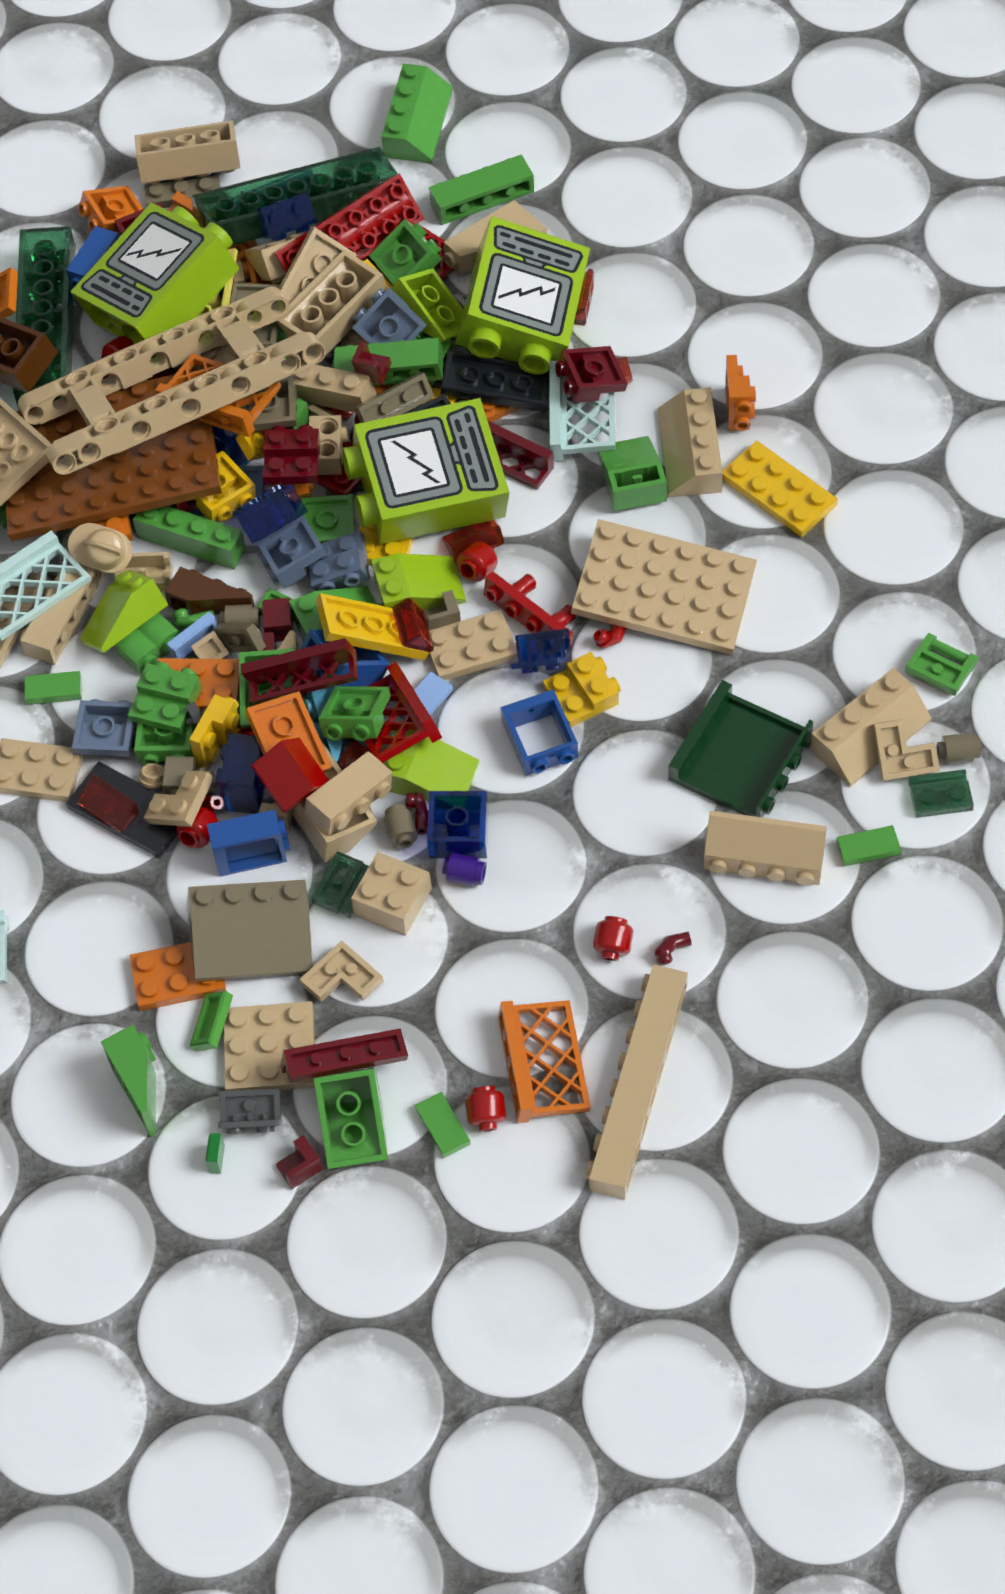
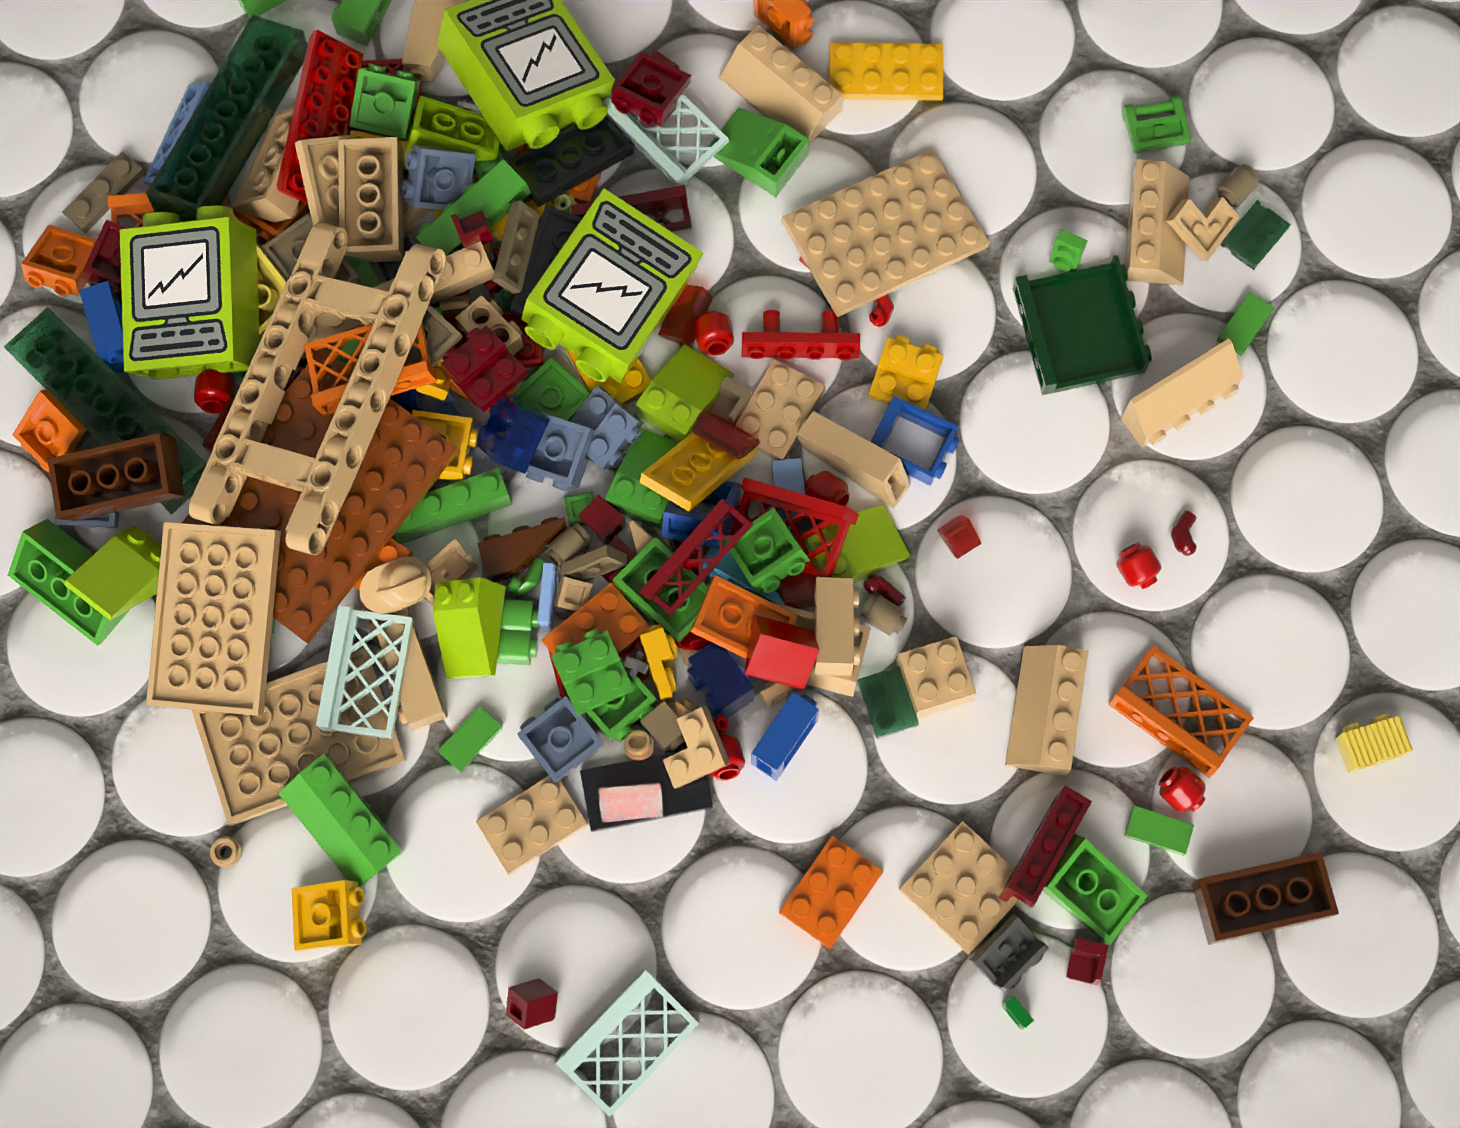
camera: 45 degrees left, 15 degrees up
bright green slope [101,1024,156,1137] -> none
tan brick [134,120,241,184] -> none
dark tan slope [187,880,313,981] -> none
bright green tile [189,991,233,1051] -> none
clear blue bracket [258,192,317,242] -> none
tan plate [299,941,384,1002] -> none
clear blue brick [427,791,489,858] -> none
dark purple brick [442,853,487,886] -> none
clear blue bracket [511,629,572,674] -> none
tan brick [585,964,688,1200] -> none
none -> tan slope [796,411,910,508]
none -> red head [804,471,850,506]
none -> clear red slope [937,515,982,559]
none -> tan slope [1005,645,1089,777]
none -> bright green plate [1049,229,1088,272]
none -> reddish brown brick [1192,852,1339,945]
none -> light yellow brick [1336,713,1413,773]

